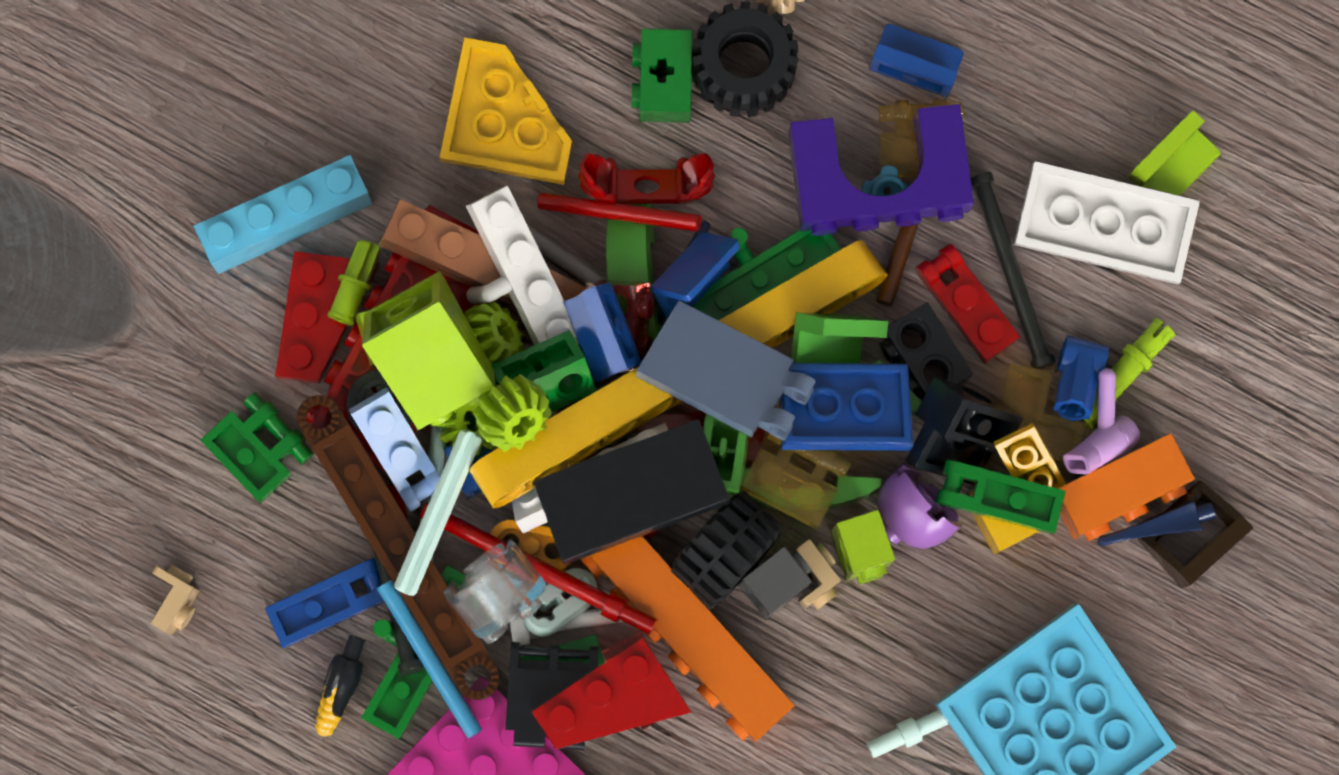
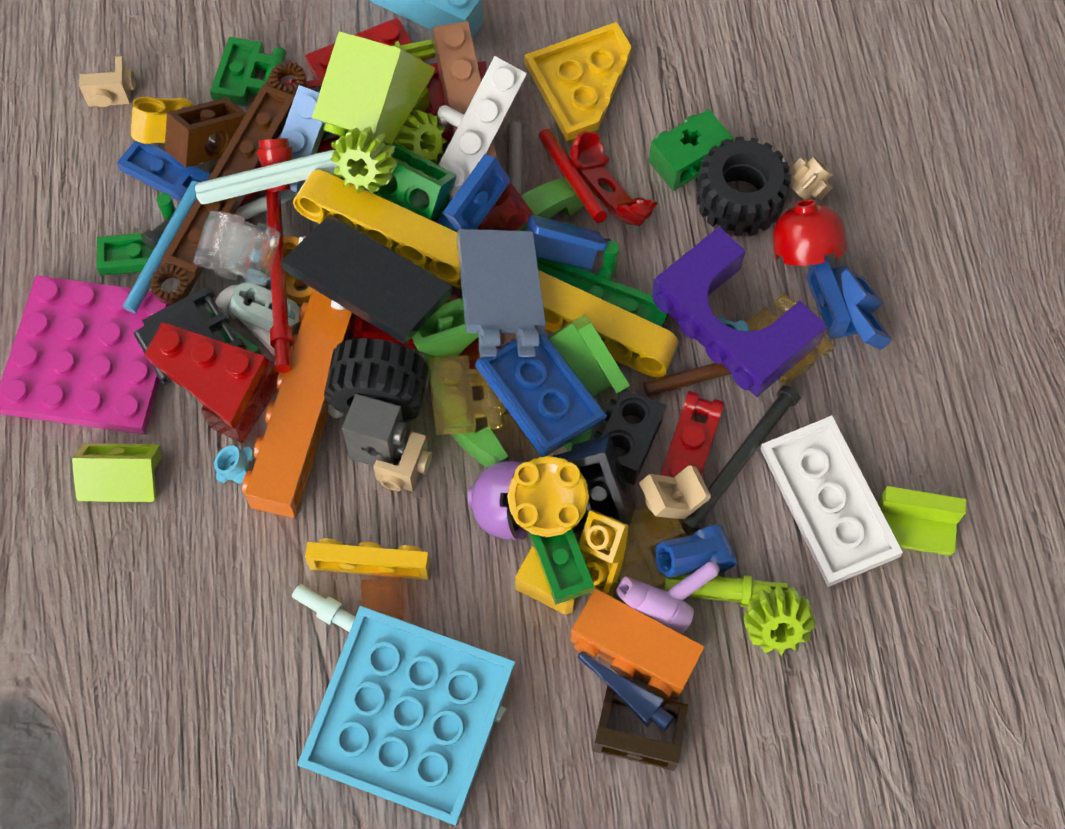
camera: 60 degrees right, 15 degrees down
black piece [315,634,366,736] -> none
lime brick [830,510,895,585] -> none
none -> yellow piece [131,96,194,144]
none -> reddish brown brick [165,97,246,167]
none -> medium azure plate [214,445,254,484]
none -> red cone [256,138,293,192]
none -> yellow plate [305,538,430,580]
none -> clear orange tile [361,577,404,620]
none -> yellow dish [507,456,589,537]
none -> tan bracket [639,466,711,520]
none -> lime gear [744,584,815,656]
none -> red cylinder [773,199,847,266]
none -> blue slope [841,269,892,350]

